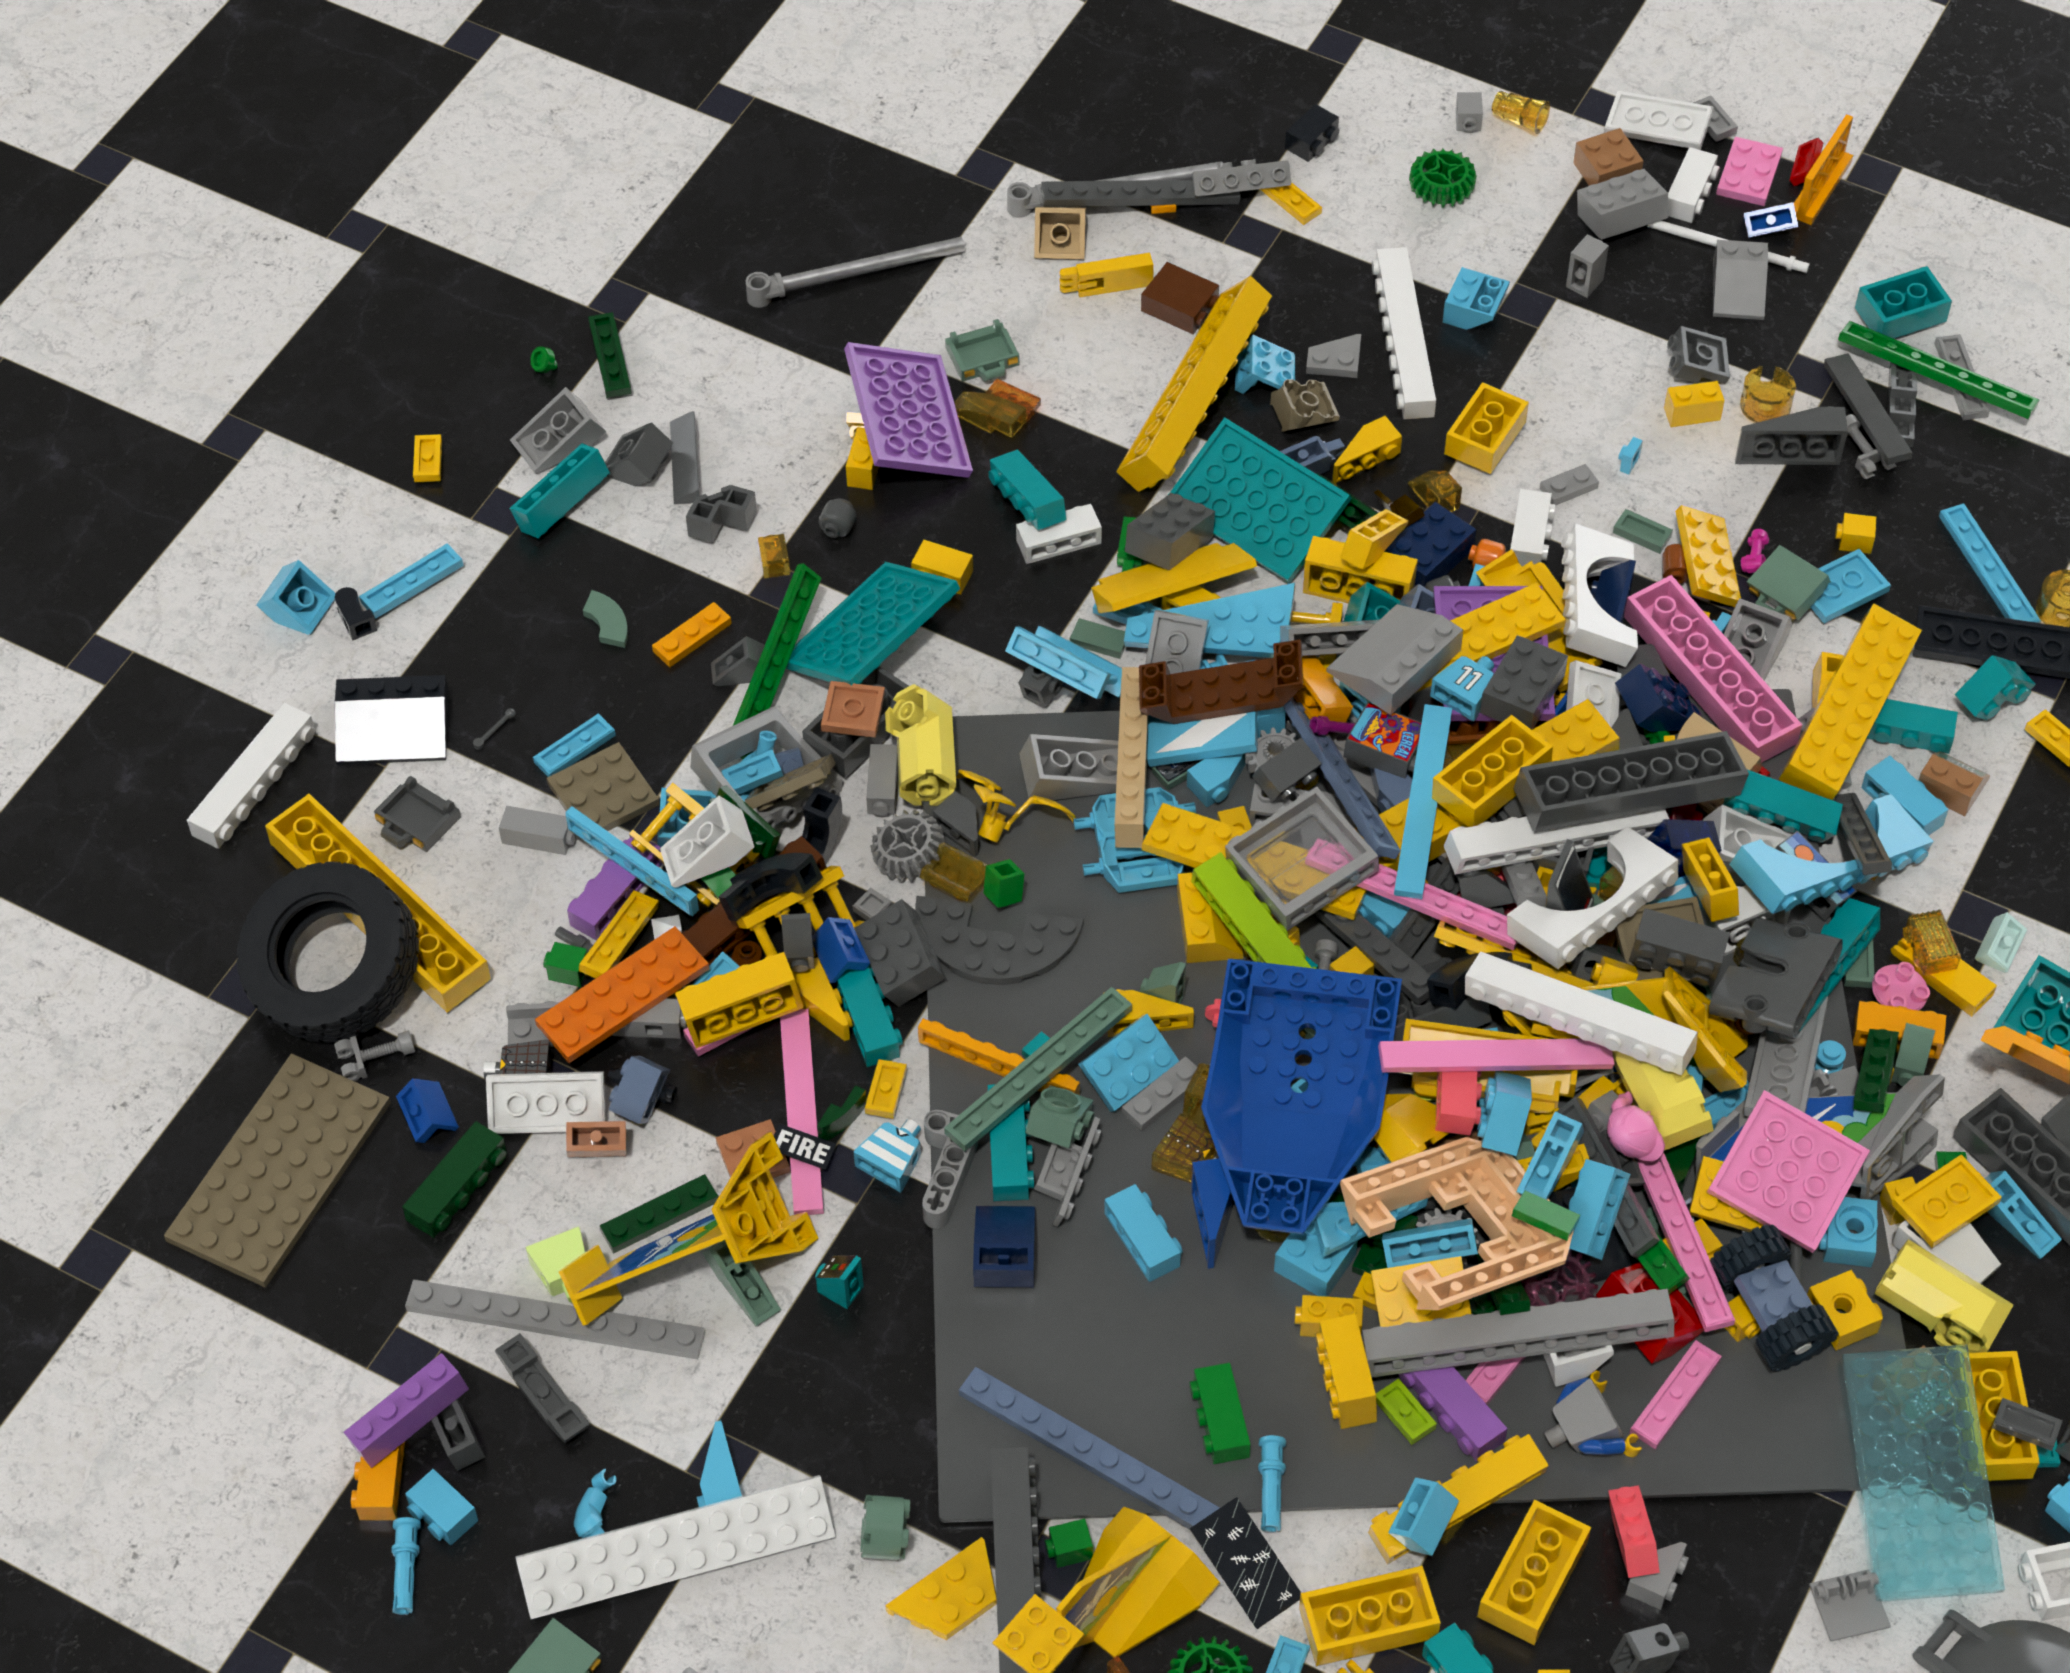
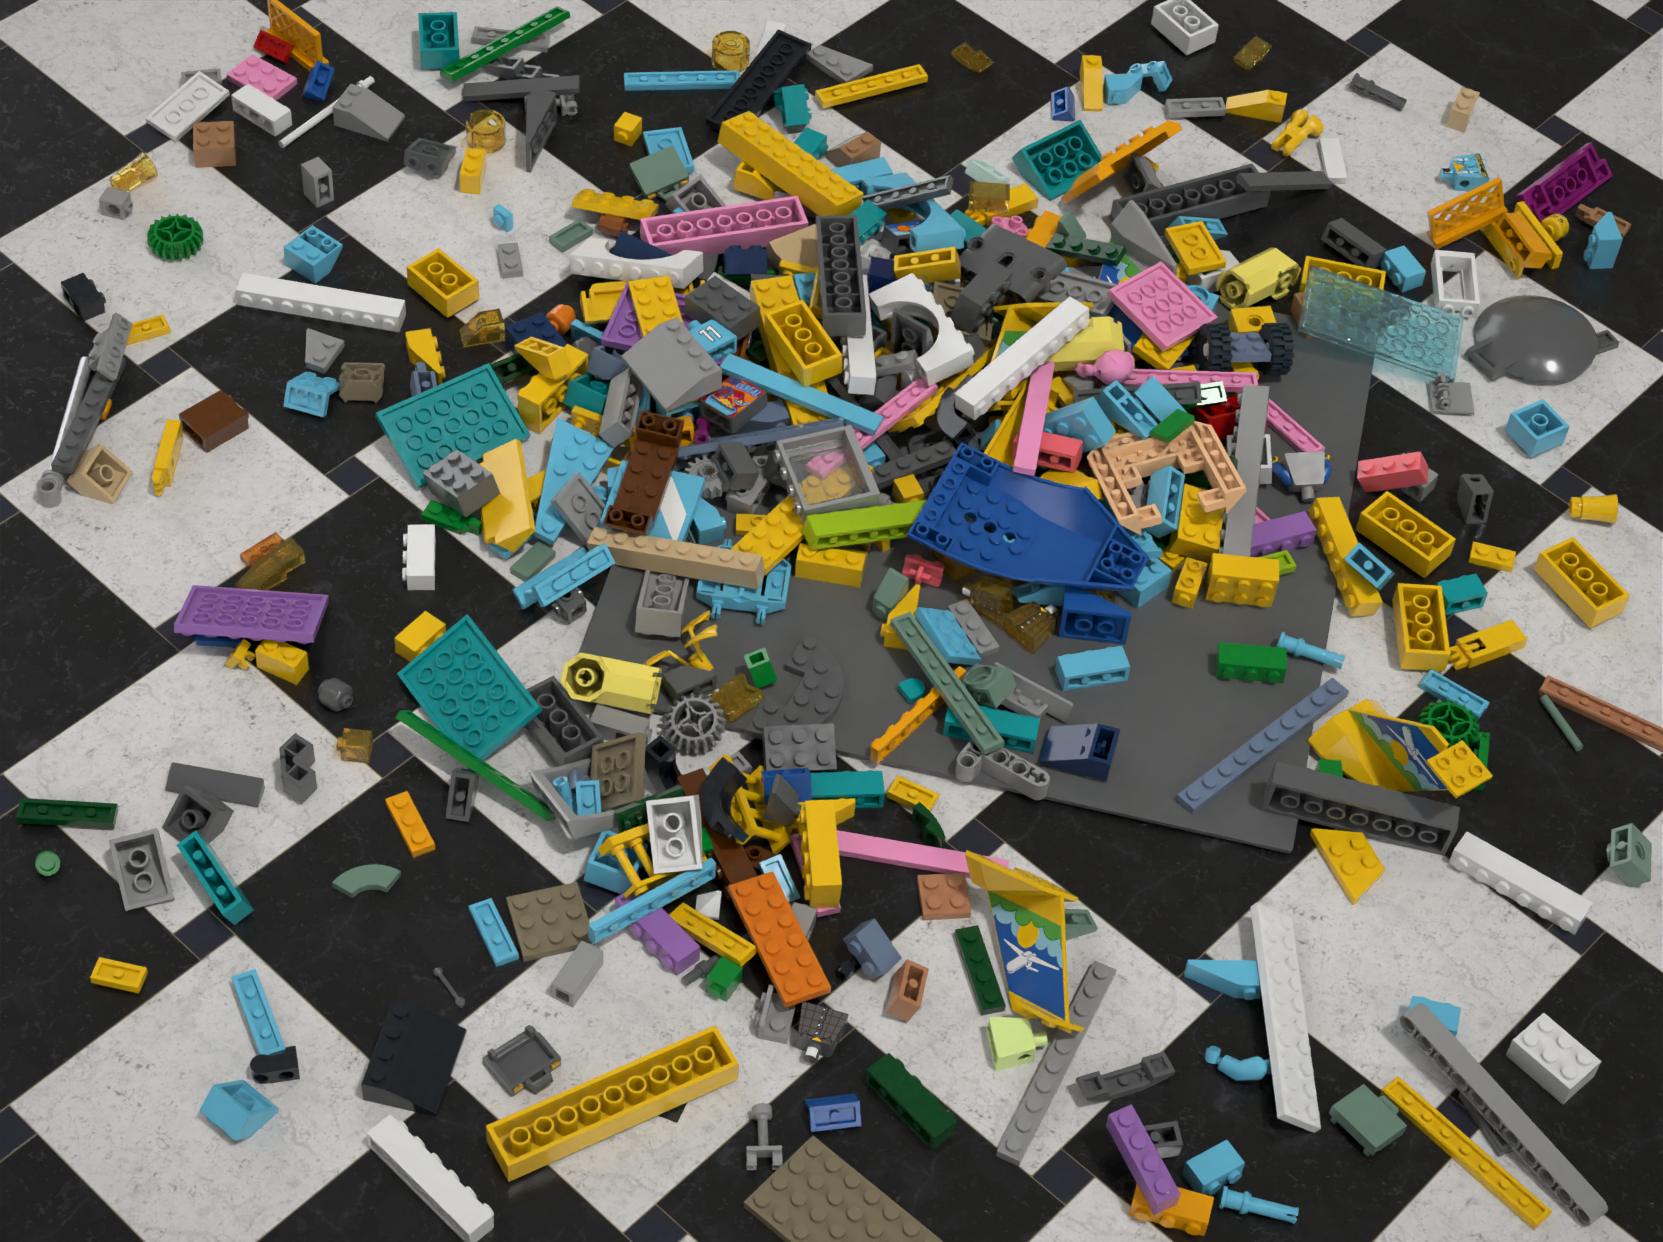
camera: 80 degrees left, 5 degrees down
black tyre [237,862,419,1043] -> none
white tile [486,1072,606,1134] -> none
flat silver piece [745,237,965,308] -> none
black sticker [774,1123,836,1170] -> none
teal slope [815,1255,864,1309] -> none
nougat plate [821,681,885,738] -> none
medium azure torso [854,1119,921,1193] -> none
sand green brick [860,1495,910,1560] -> none
sand green piece [945,319,1020,382] -> none
teal brick [988,449,1067,530] -> none
yellow brick [1116,276,1272,492] -> none
black sticker [1190,1497,1301,1629] -> none
dark brown panel [1374,490,1425,530] -> none
white brick [1510,489,1555,566] -> none
light grey brick [1577,169,1668,240] -> none
yellow brick [1590,956,1638,986] -> none
dark pink bar [1741,529,1769,573] -> none
dark grey tile [1992,1398,2063,1451] -> none

